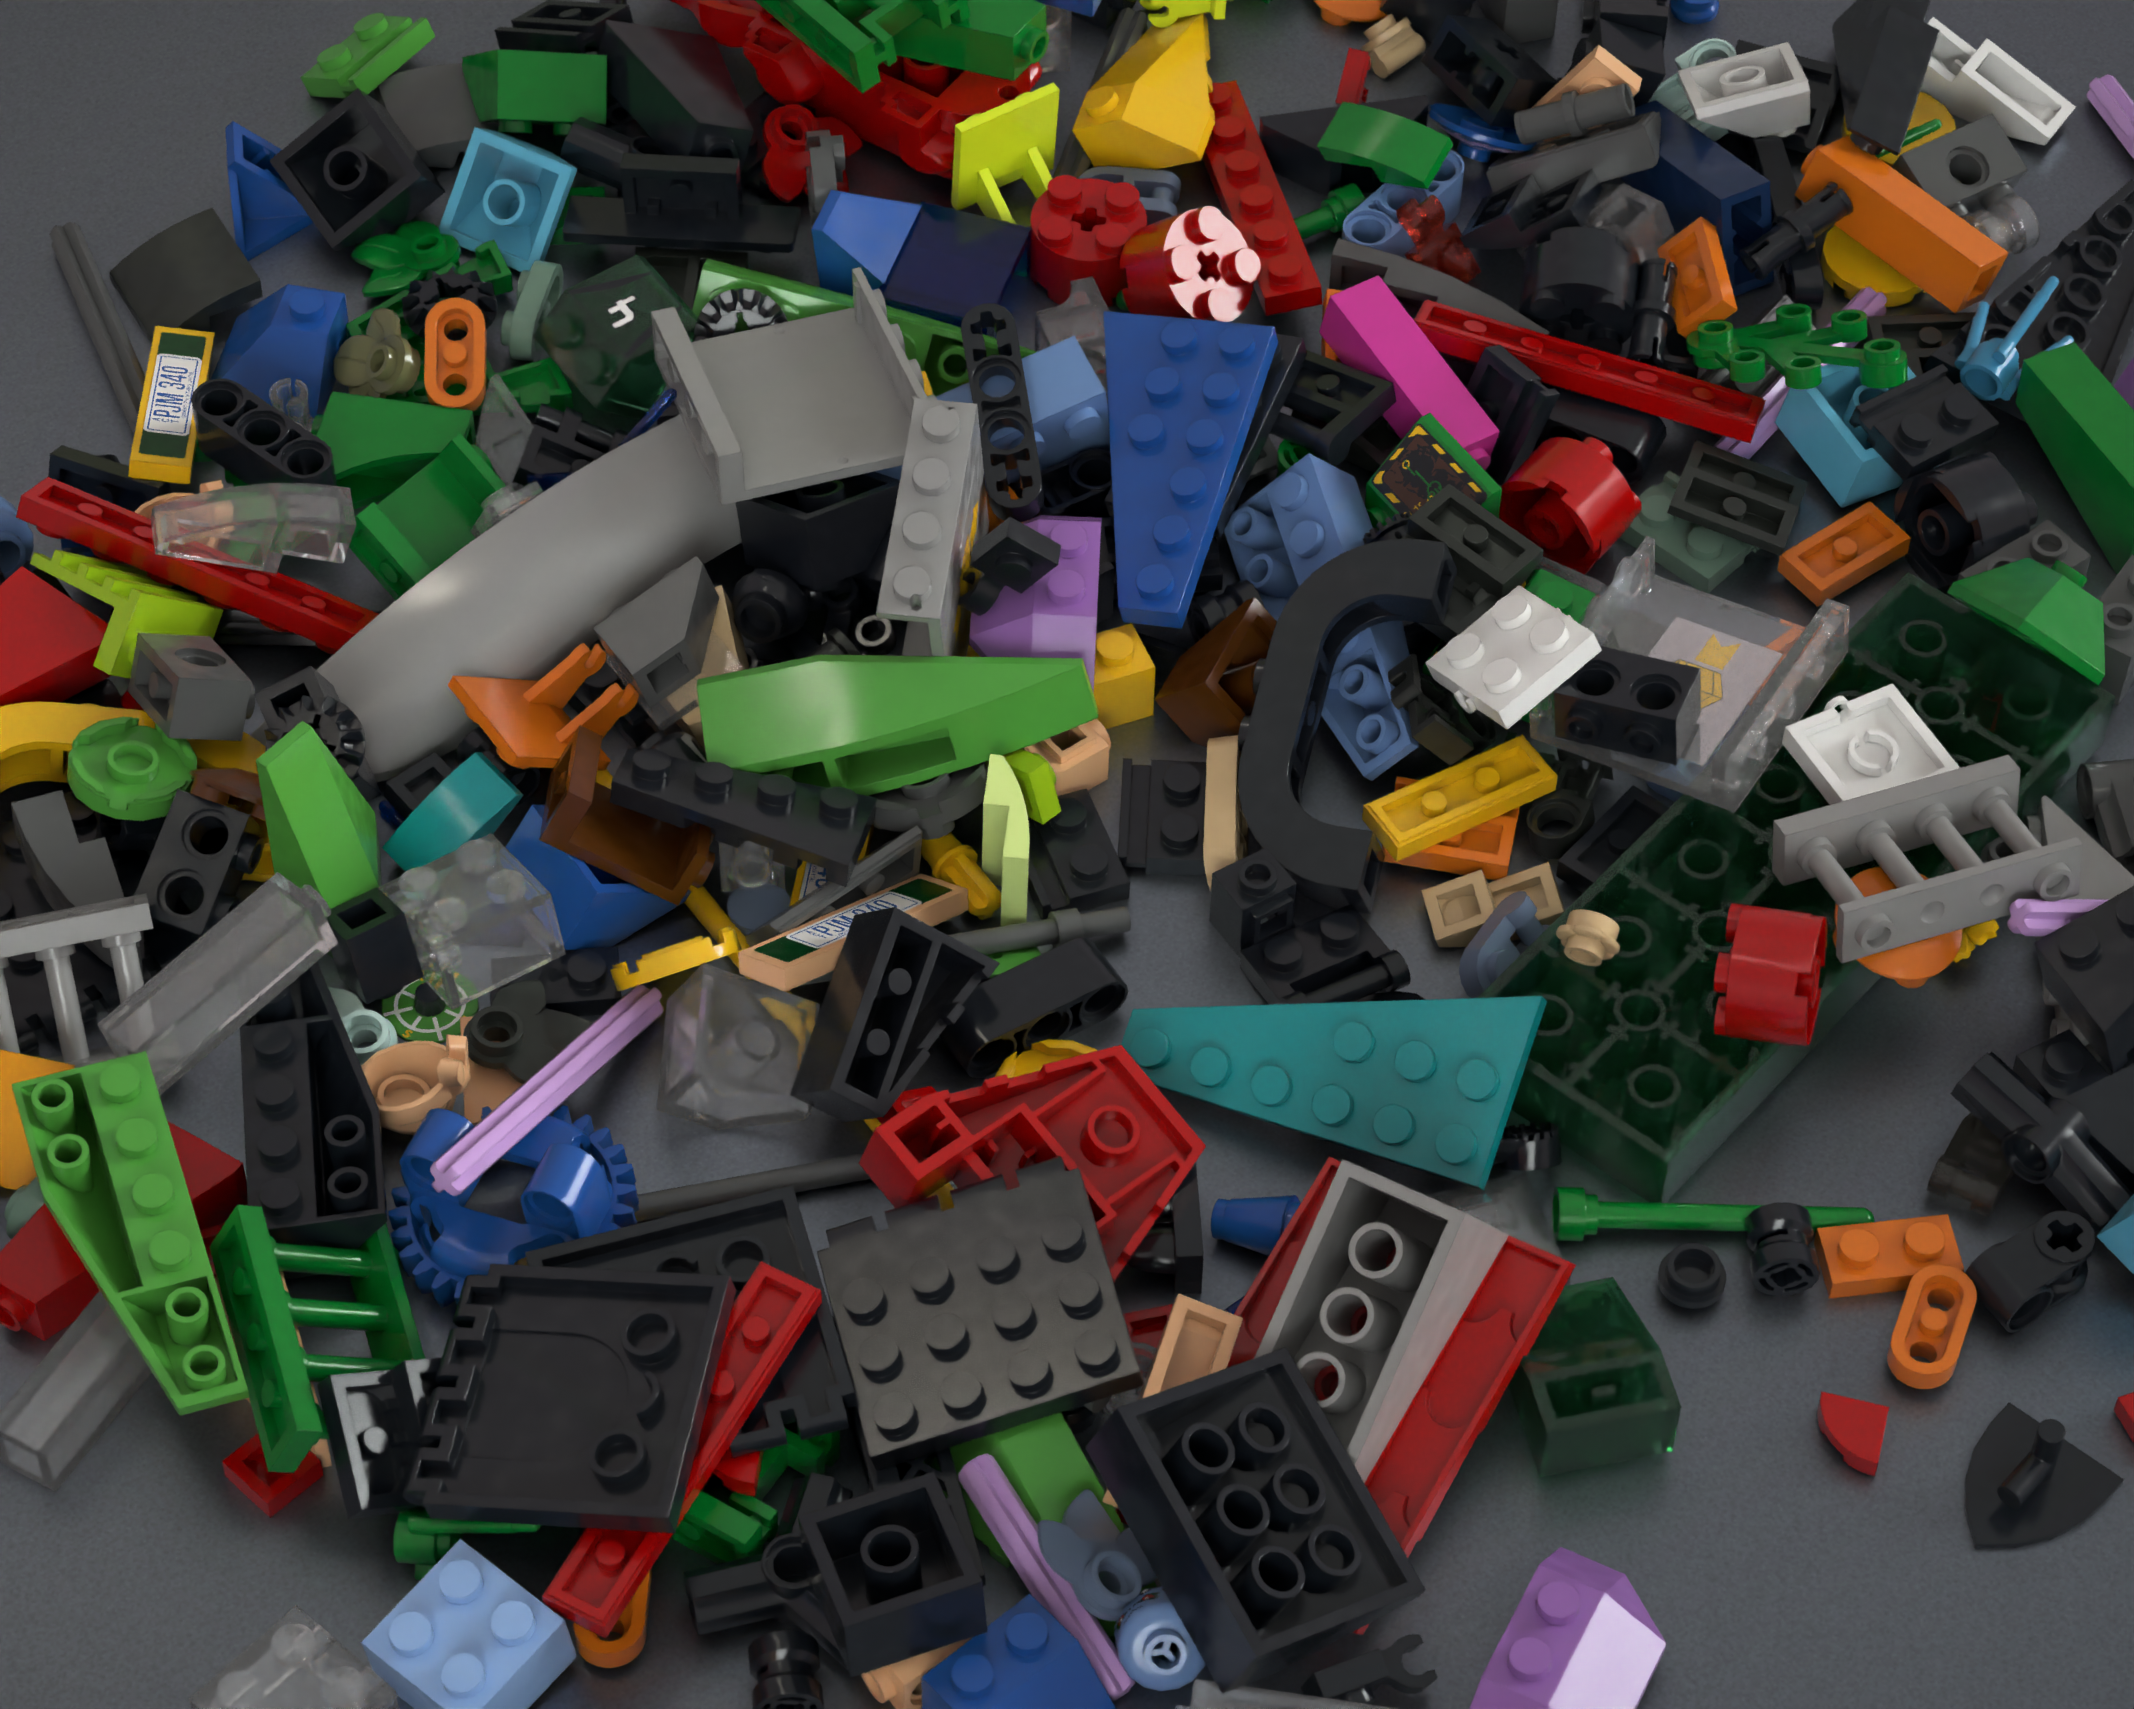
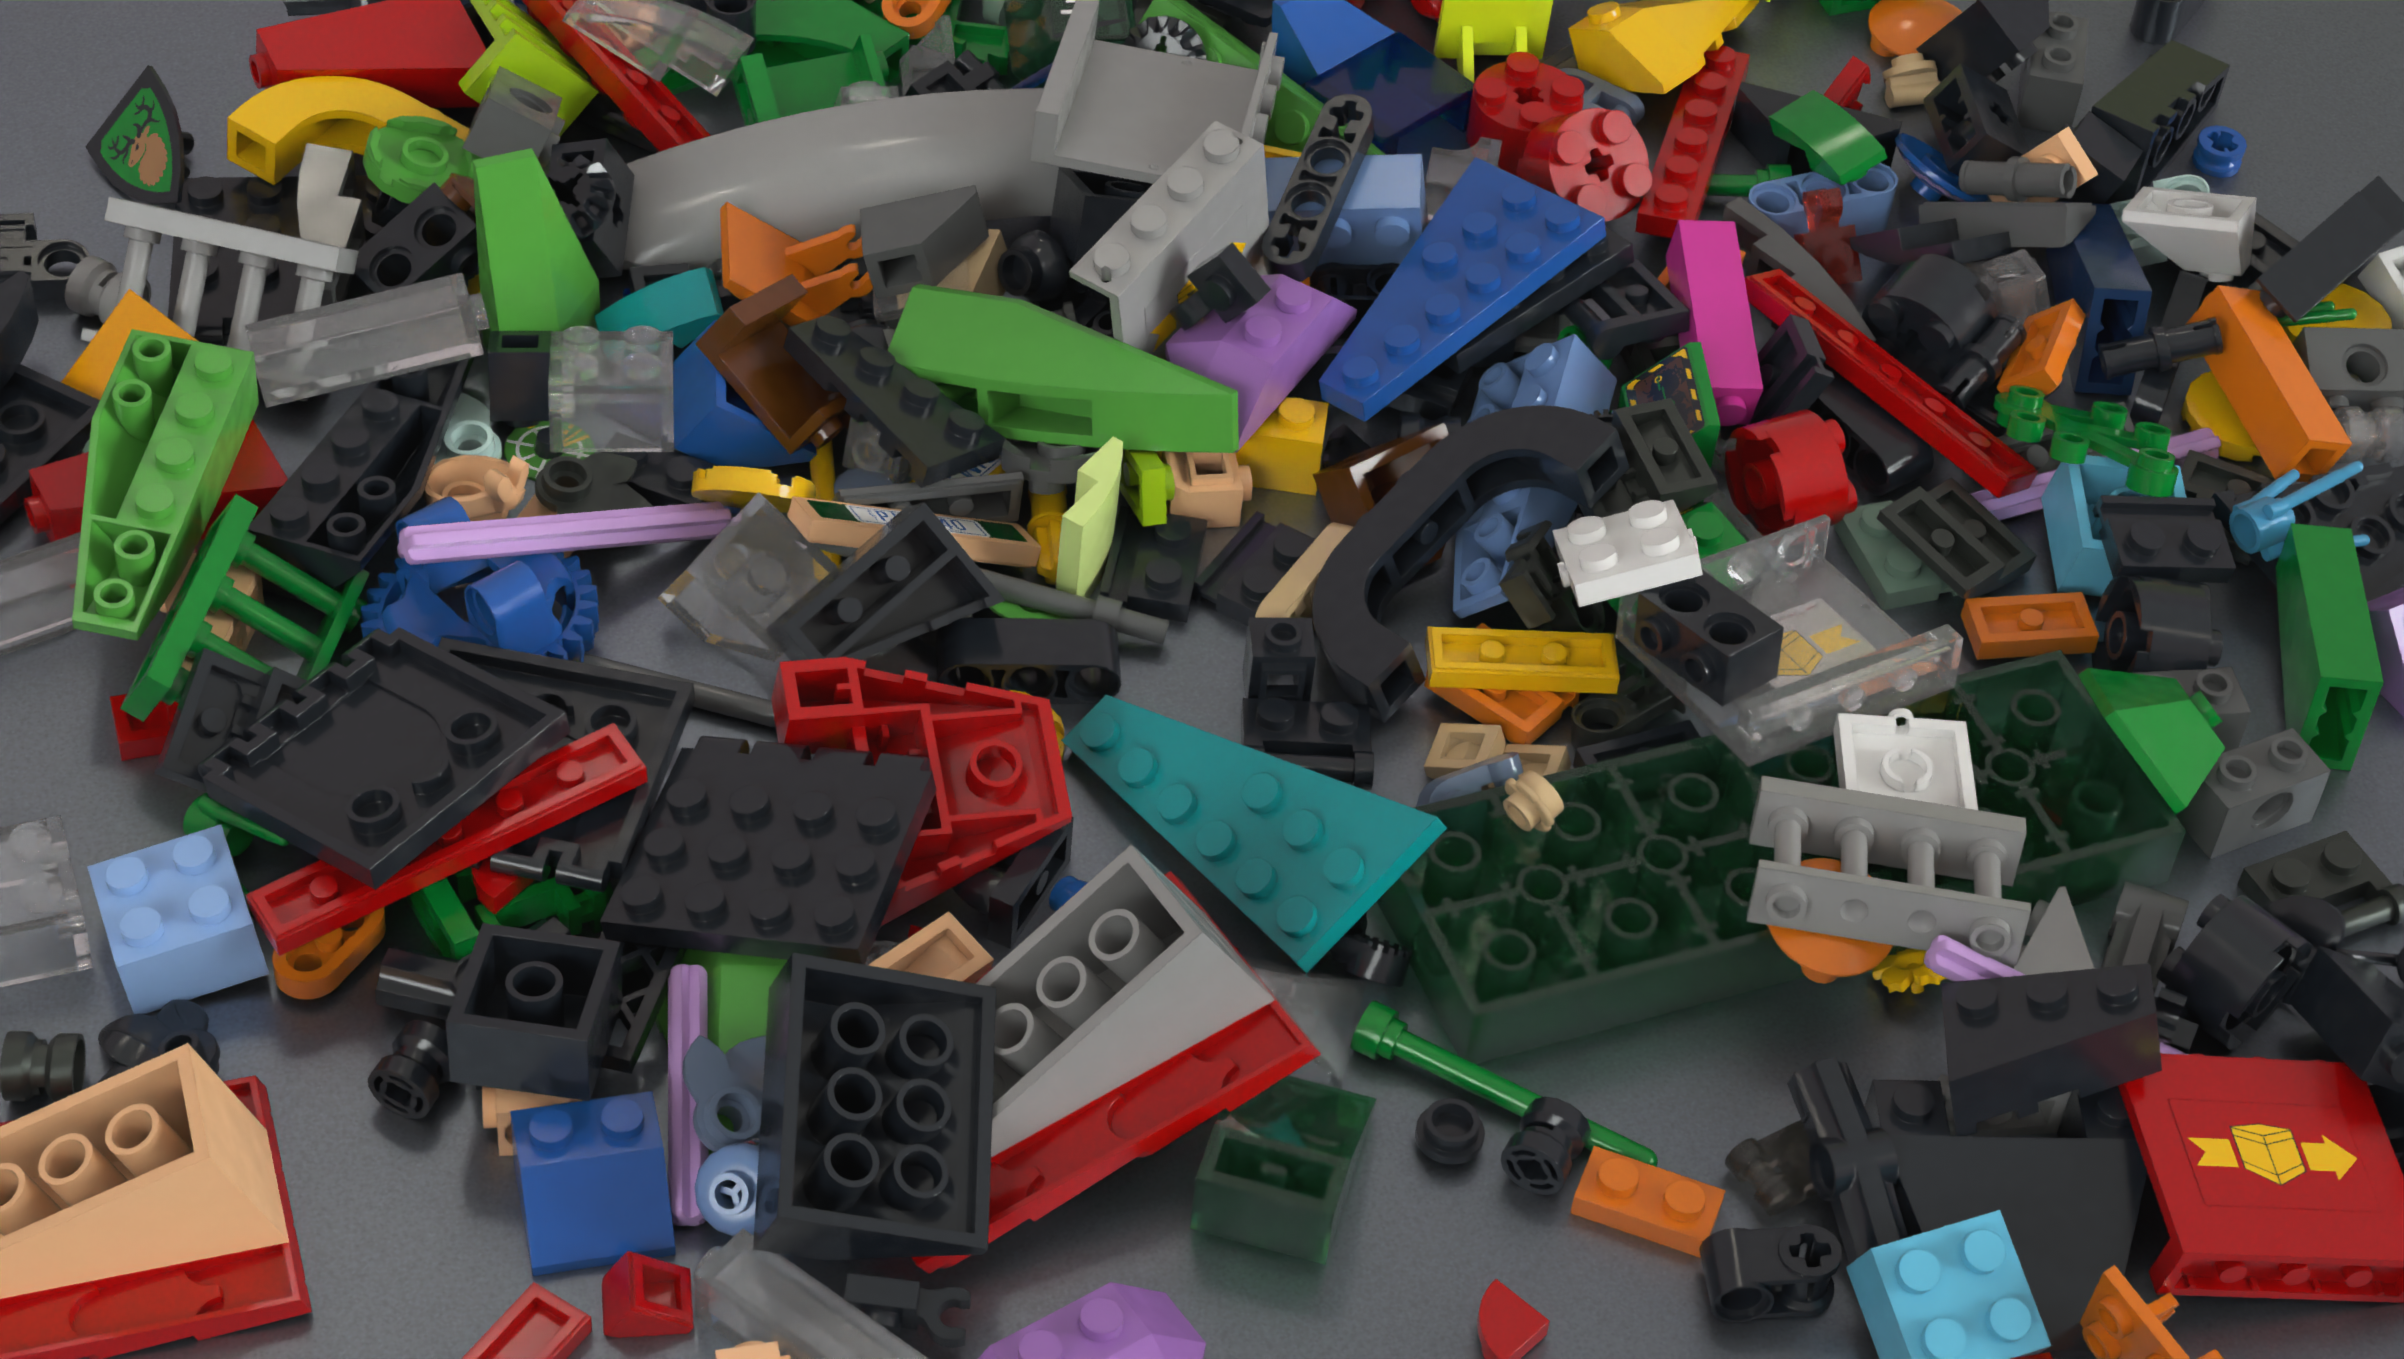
camera: 25 degrees right, 5 degrees down
red brick [1714,903,1827,1046] -> none
orange plate [1887,1264,1977,1389] -> none

